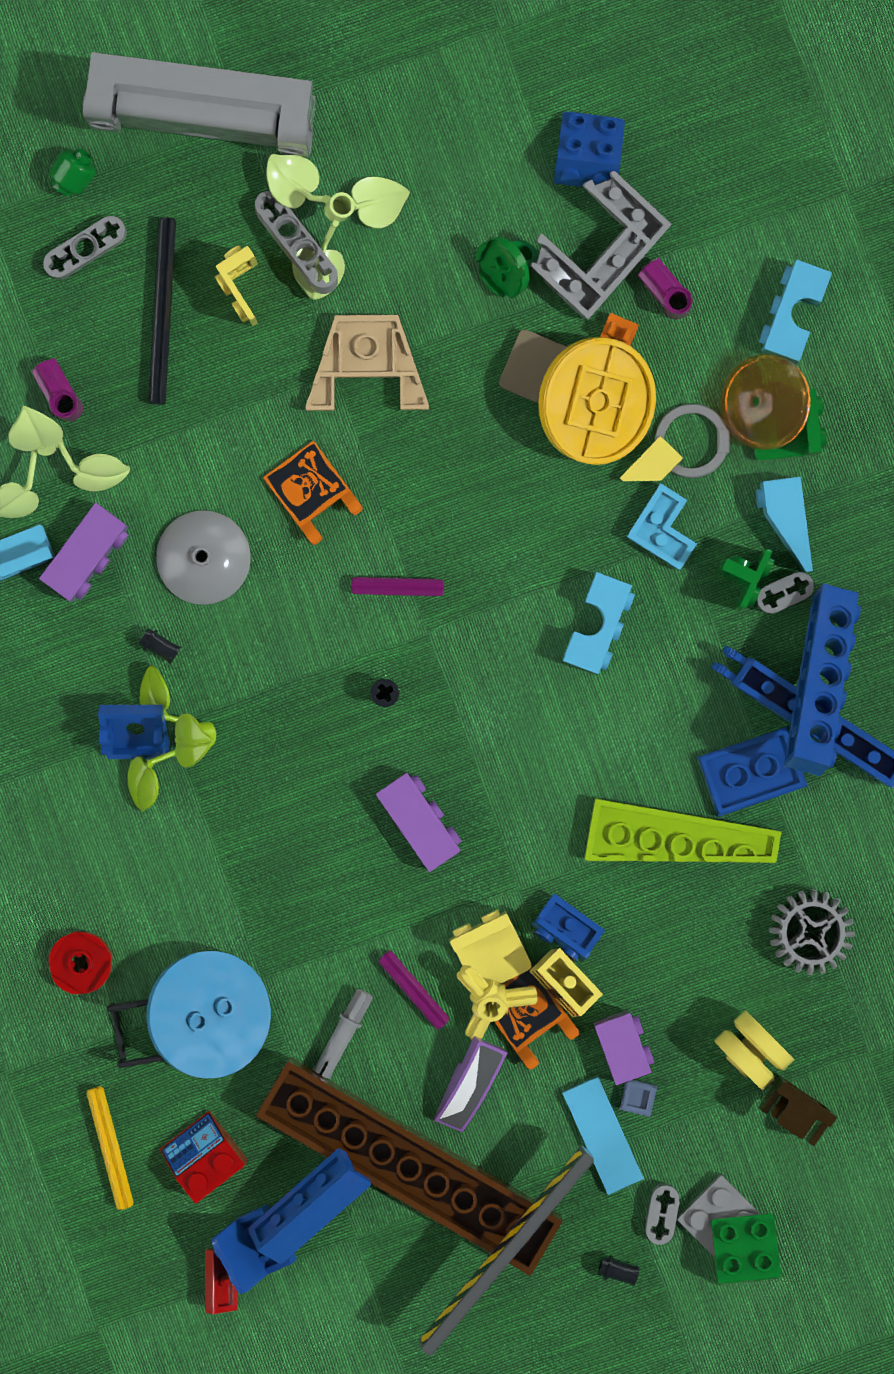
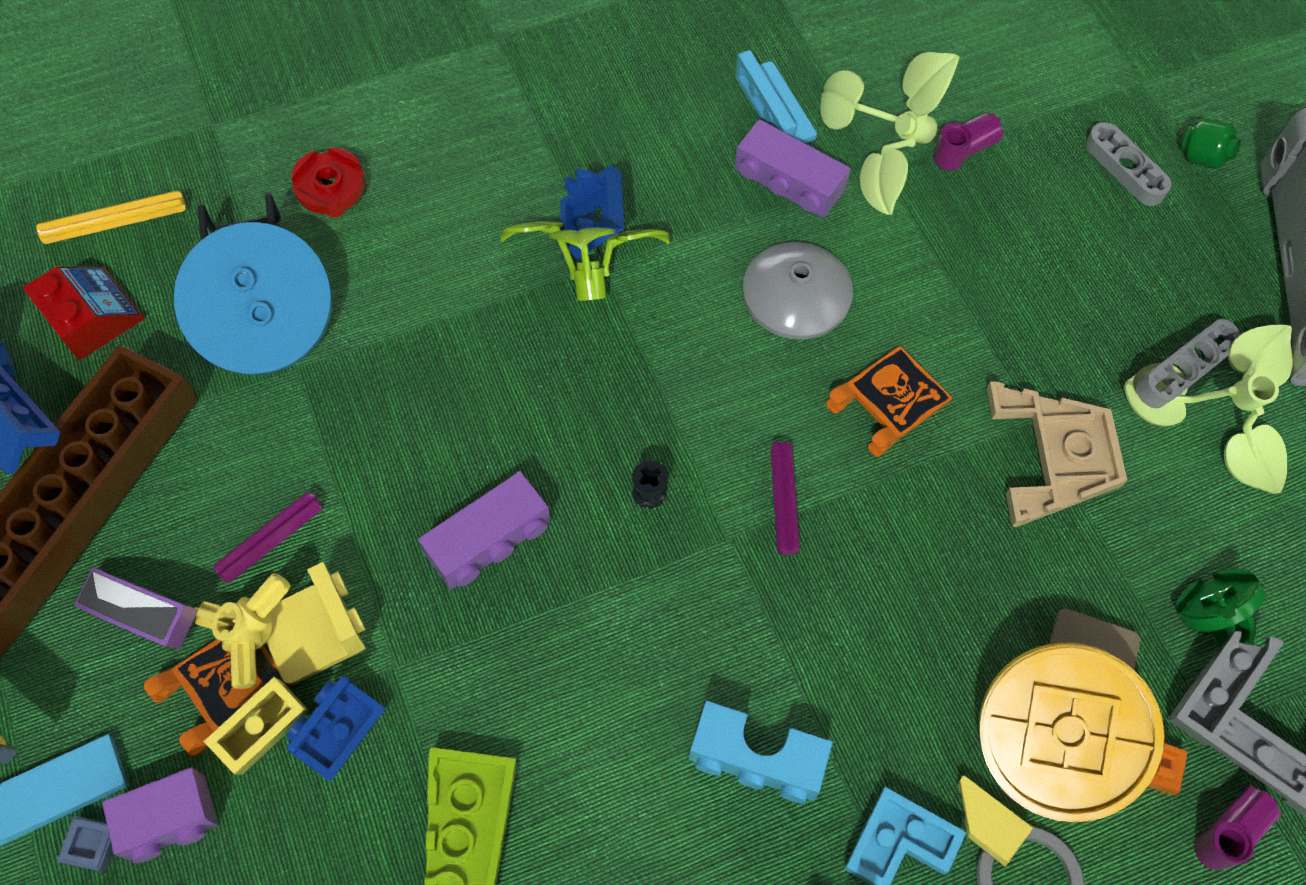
camera: 85 degrees right, 25 degrees down
black pin [139,628,181,664] -> none
black axle [148,217,176,405] -> none
light yellow bracket [215,245,258,326] -> none
light grey axle [313,989,373,1079] -> none

